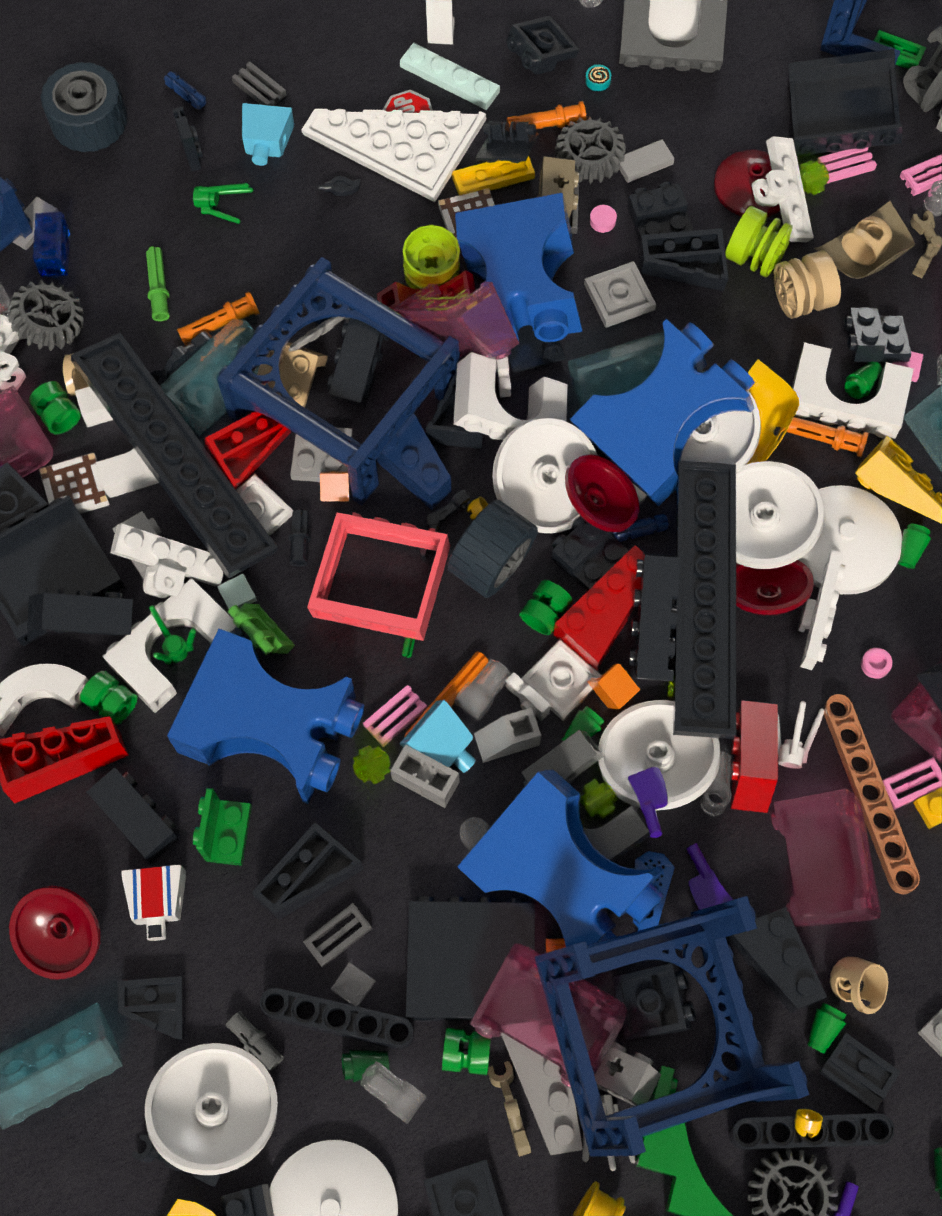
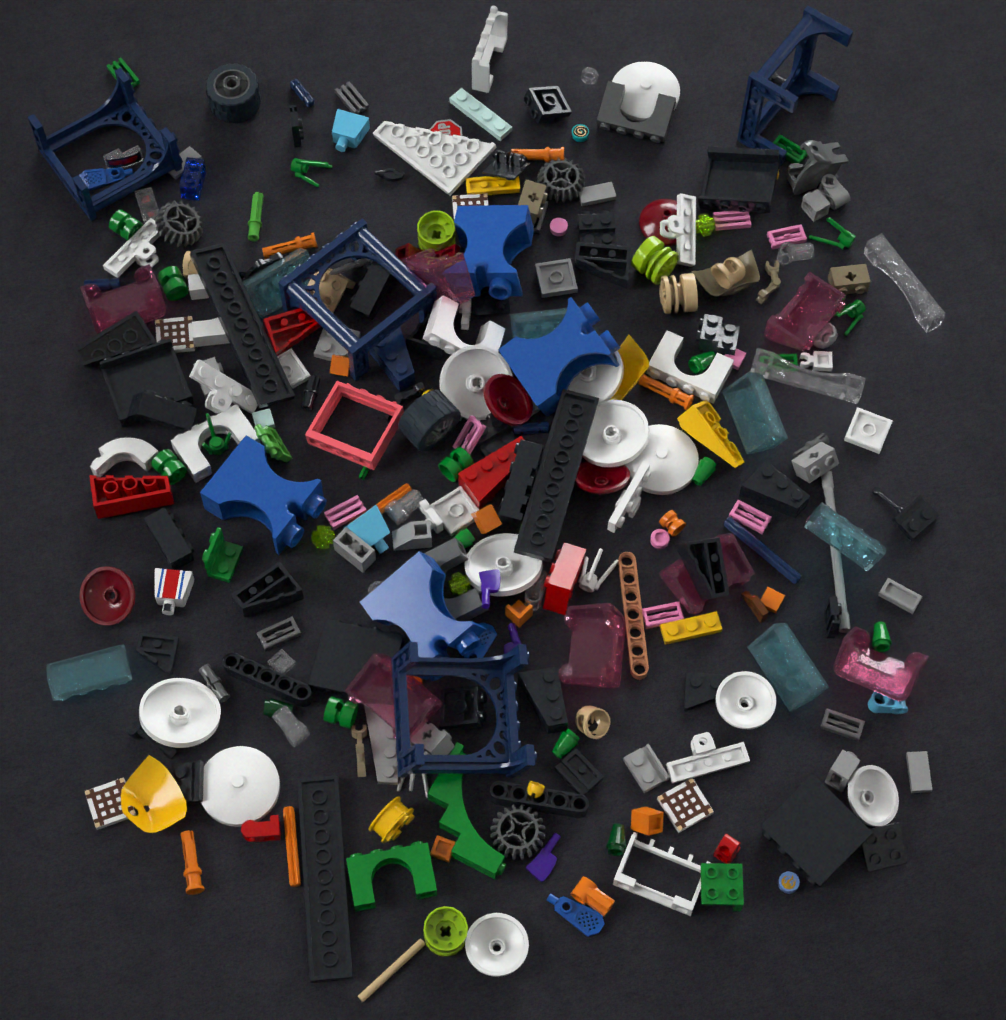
camera: 10 degrees right, 5 degrees down
none -> bright pink tile [452,416,487,455]
none -> orange panel [505,600,533,628]
none -> orange wheel [659,510,686,537]

